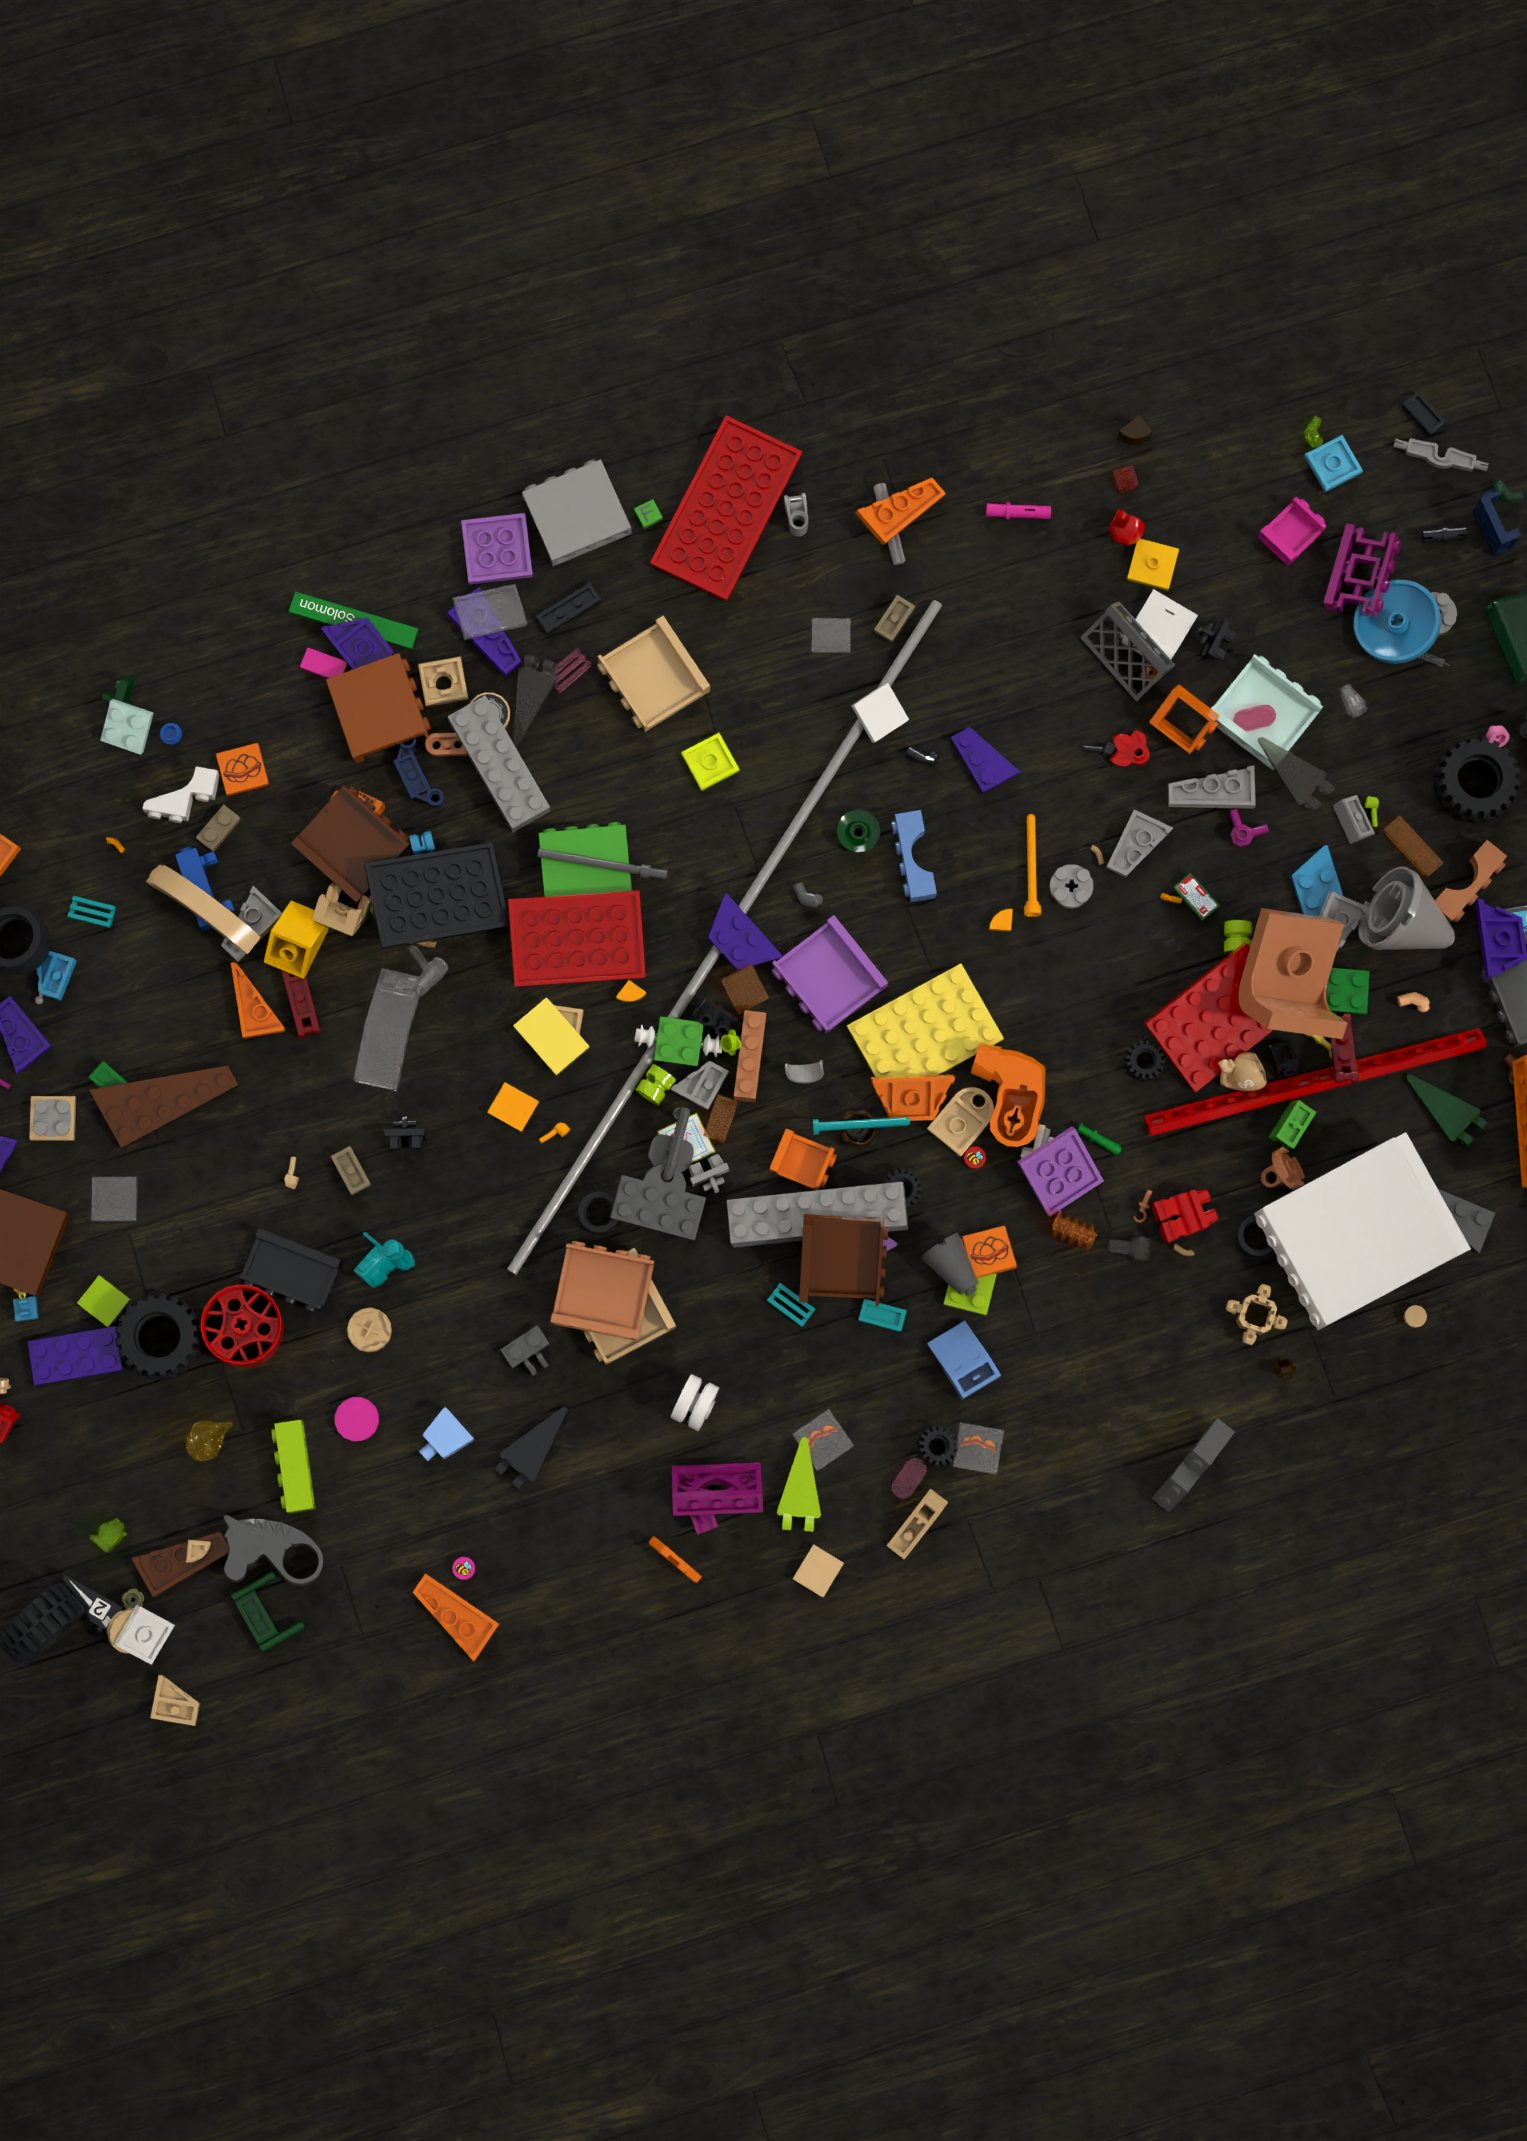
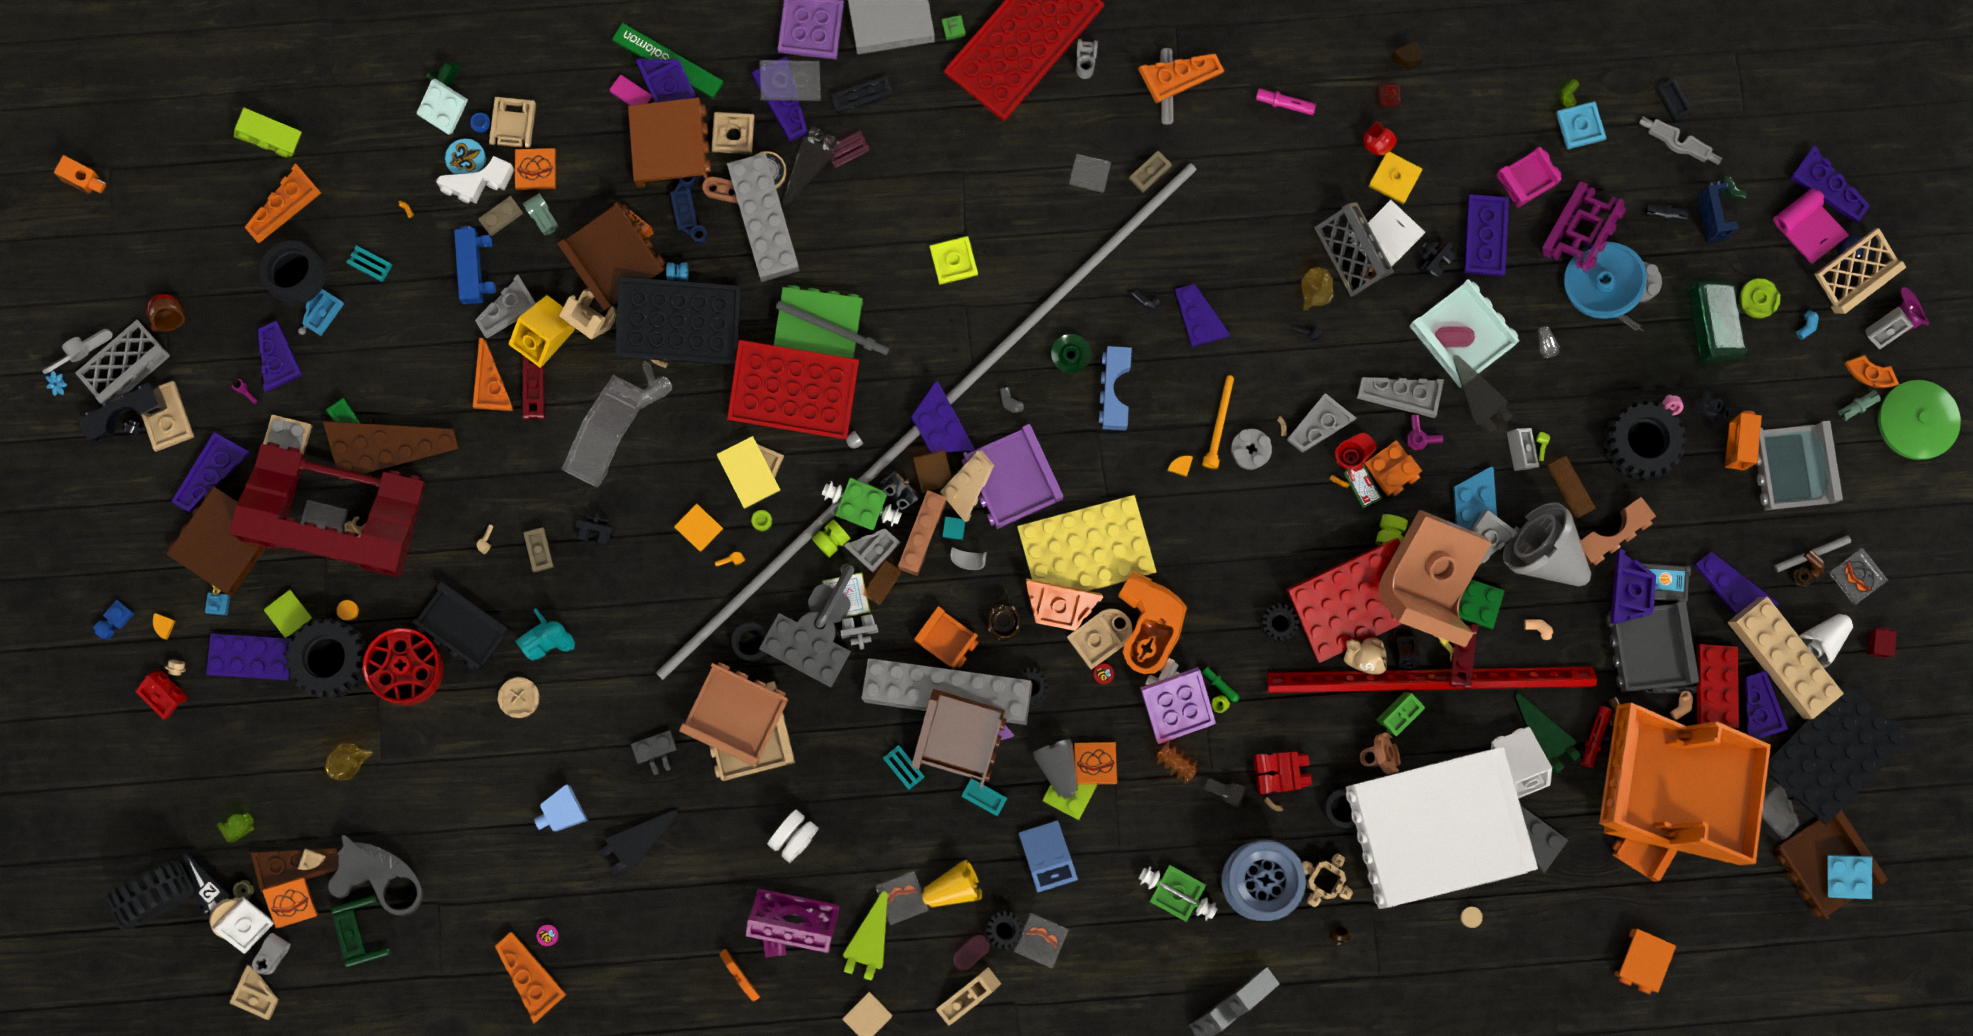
camera: 15 degrees right, 0 degrees up
tan arch [146,865,261,954] -> none
lime brick [272,1420,315,1513] -> none
dark pink tile [335,1397,379,1442] -> none
tan panel [597,616,710,732] -> none
light orange tile [616,980,647,1002] -> none
lime plate [721,1029,741,1056] -> none
teal bar [812,1117,910,1135] -> none
white tile [851,683,909,743] -> none
red plate [1110,730,1150,767] -> none
nougat hand [1133,1189,1152,1223] -> none
orange window [1149,685,1220,754] -> none
none -> dark red brick [229,442,425,578]
none -> light grey piece [252,933,291,975]
none -> orange tile [262,876,318,928]
none -> light orange tile [337,600,359,621]
none -> tan plate [344,517,366,538]
none -> tile [445,139,486,175]
none -> tan container [489,97,536,148]
none -> sand green piece [522,193,559,236]
none -> lime tile [751,510,772,531]
none -> light grey hinge [846,431,863,448]
none -> yellow cone [922,860,982,907]
none -> tan wing [940,450,994,522]
none -> teal tile [943,517,965,541]
none -> bright green plate [1138,865,1218,922]
none -> lime hinge [1212,695,1230,713]
none -> sand blue wheel [1222,840,1306,921]
none -> clear yellow hair [1301,267,1334,310]
none -> red cap [1335,433,1377,470]
none -> orange plate [1363,440,1422,497]
none -> dark purple plate [1464,194,1509,276]
none -> white slope [1491,727,1552,798]
none -> red pin [1580,706,1612,768]

